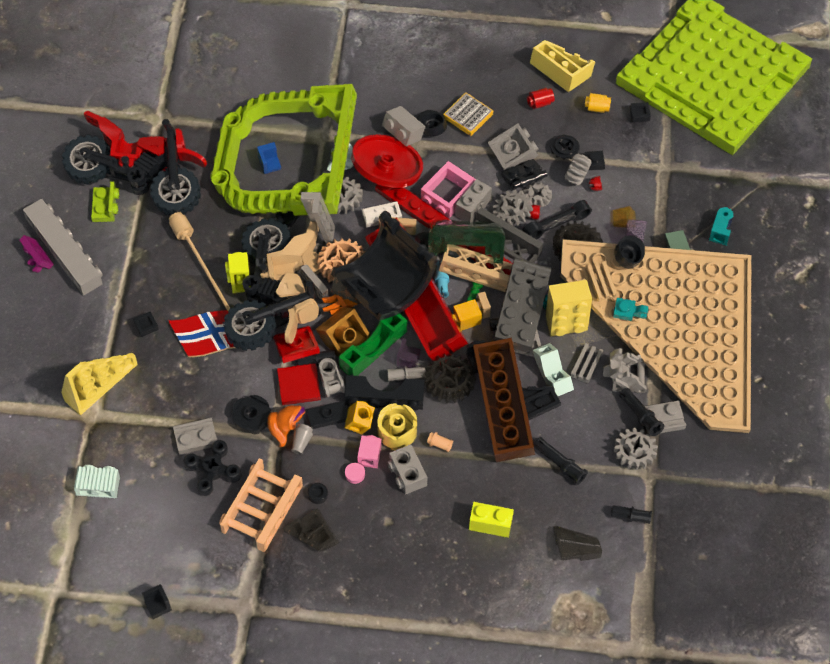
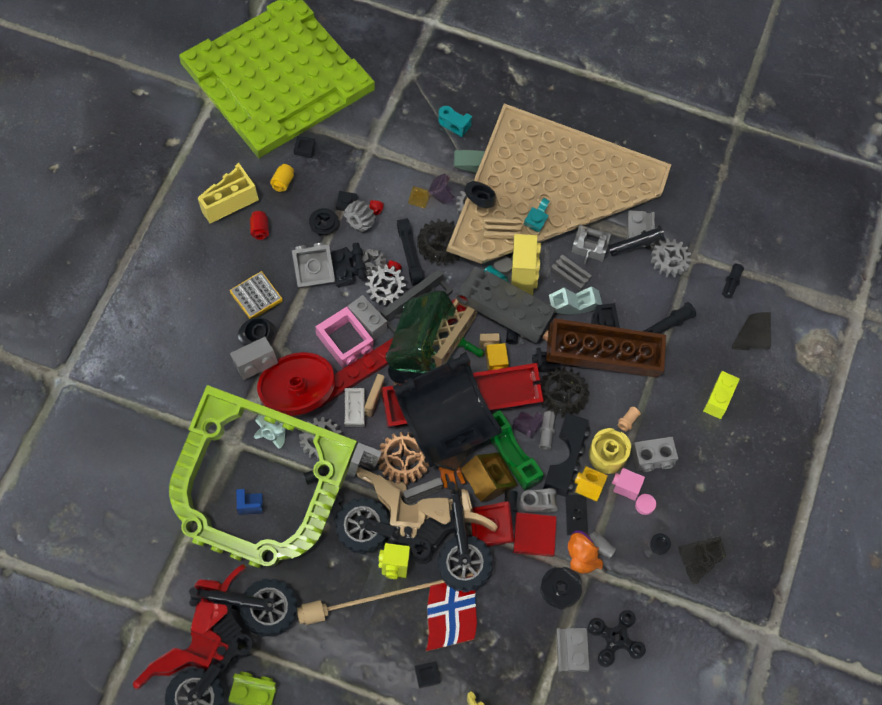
camera: 80 degrees left, 5 degrees up
light nougat fence [219,458,303,553] -> none

